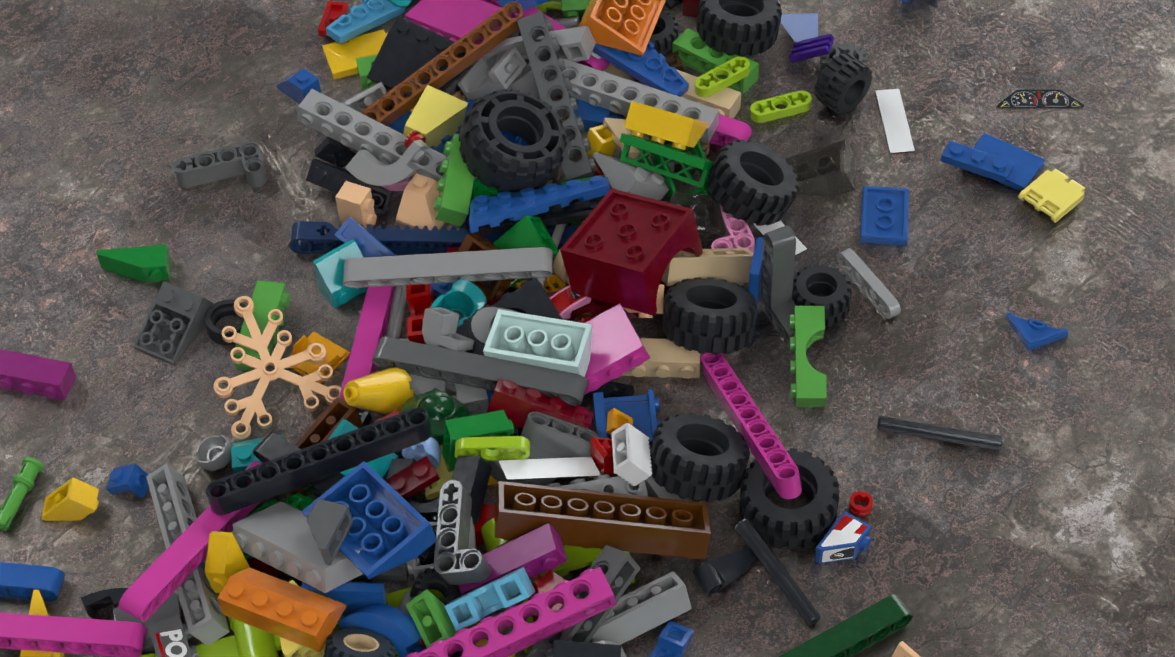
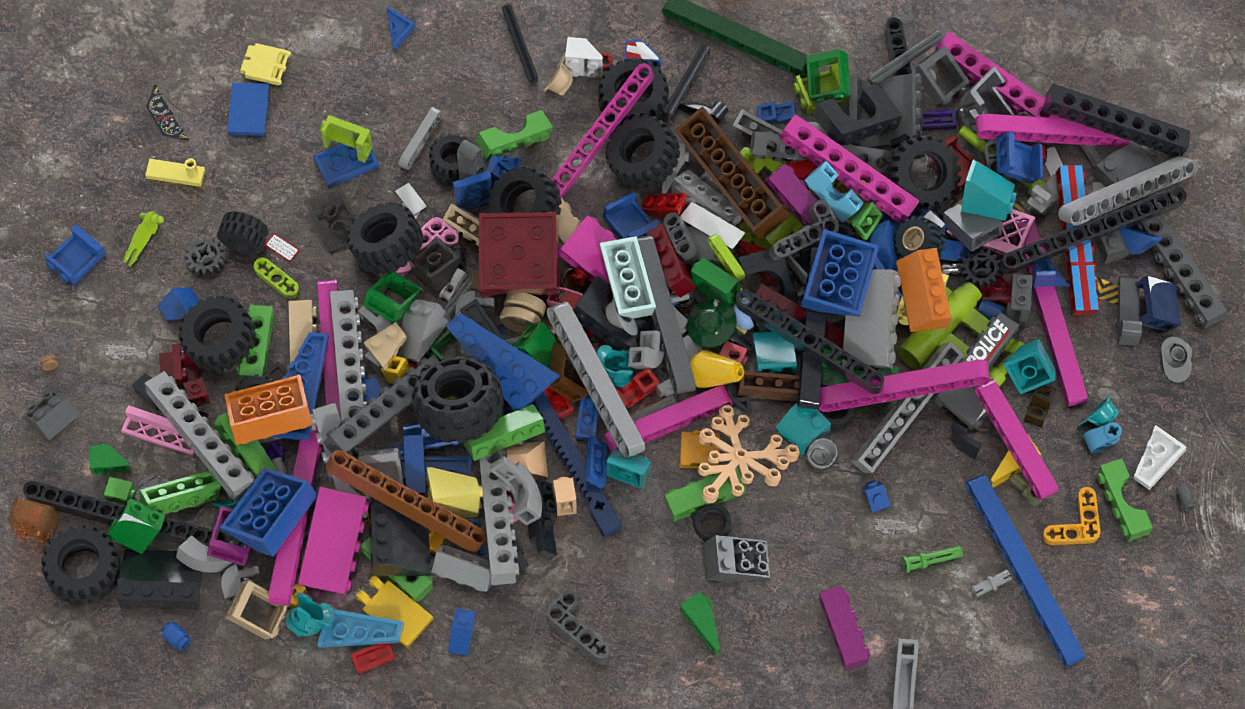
camera: 125 degrees left, 15 degrees up
yellow slope [41,477,99,521] -> none
yellow slope [205,531,250,593] -> none
dark grey slope [307,499,353,565] -> none
red bush [403,130,426,148] -> none
light orange tile [606,408,633,435] -> none
white brick [611,423,652,486] -> none
green fence [619,133,713,188] -> none
yellow slope [624,101,709,150] -> none
lime beam [695,57,750,97] -> none
dark purple tile [789,34,834,63] -> none
white sticker [875,89,915,153] -> none
blue plate [941,141,1014,183] -> none
none -> lime piece [123,211,164,266]
none -> light yellow piece [146,159,205,187]
none -> white sticker [264,233,300,262]
none -> lime panel [320,115,372,163]
none -> white sticker [395,183,427,215]
none -> blue wing [487,156,522,180]
none -> tan piece [543,53,573,95]
none -> white slope [565,37,603,78]

